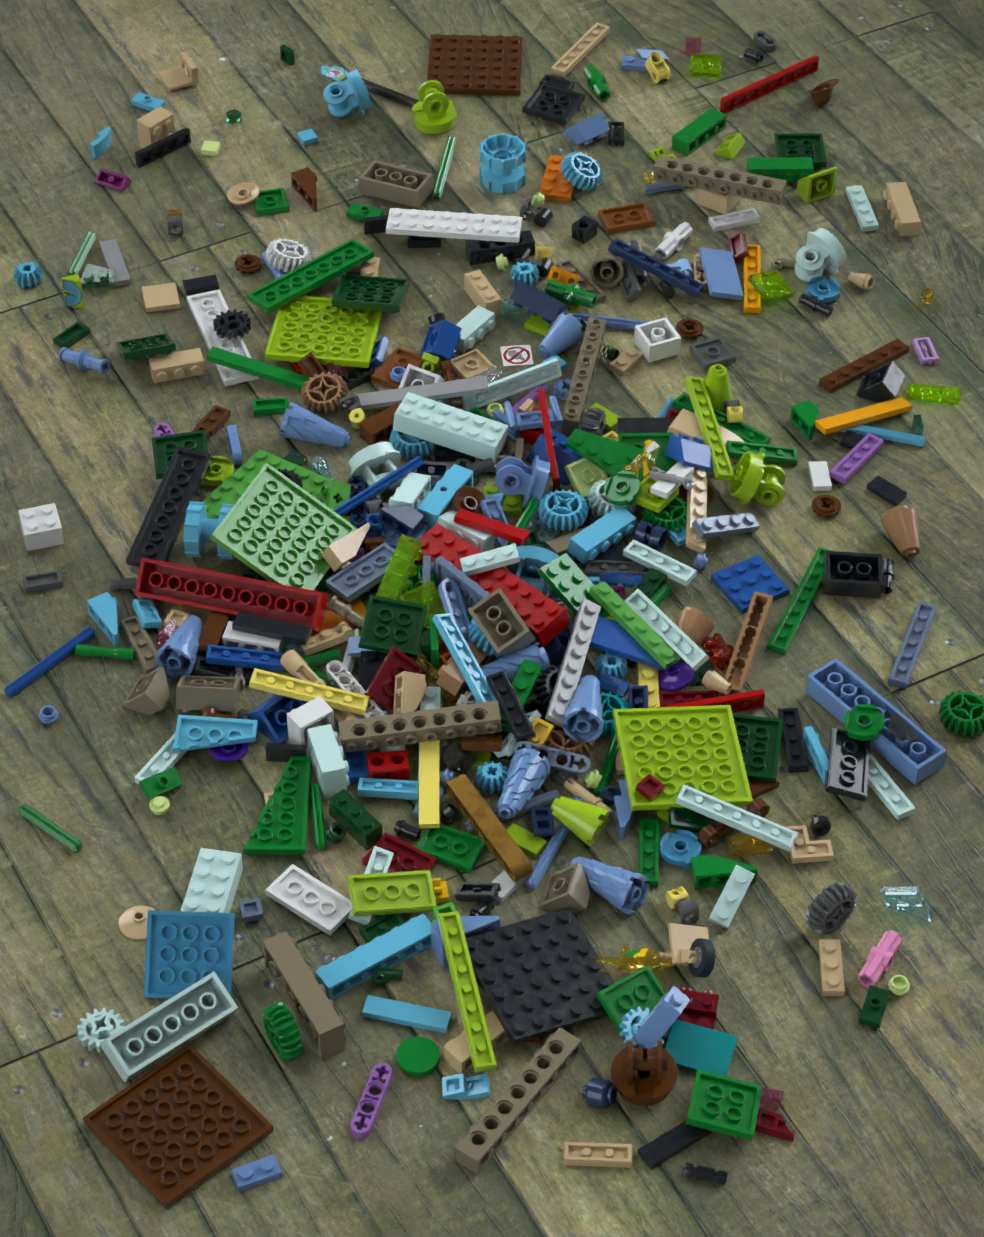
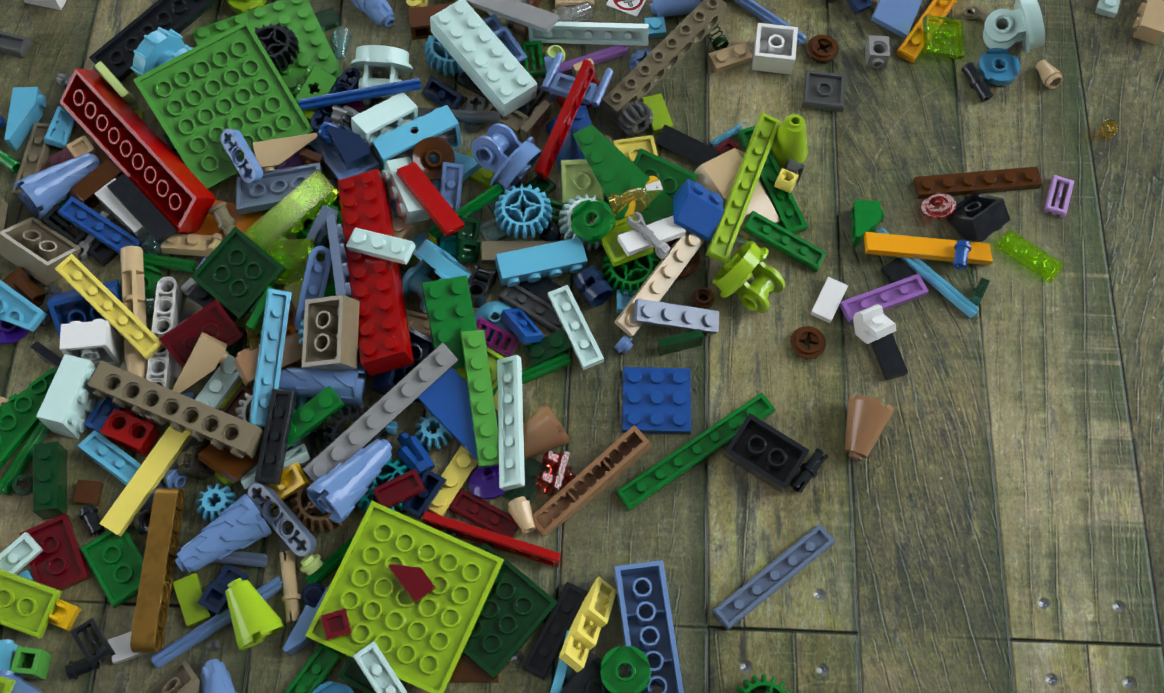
camera: 30 degrees right, 20 degrees up
none -> reddish brown tile [73,480,104,506]
none -> yellowish green tile [95,61,137,106]
none -> medium blue beam [221,129,263,183]
none -> dark red tile [372,469,426,508]
none -> dark red tile [389,564,436,603]
none -> light yellow slope [559,577,617,672]
none -> dark green tile [657,329,704,356]
none -> reddish brown plate [692,287,714,309]
none -> white brick [853,304,896,344]
none -> light grey brick [865,35,890,69]
none -> clear red gear [921,193,956,221]
none -> blue pin [953,240,972,269]

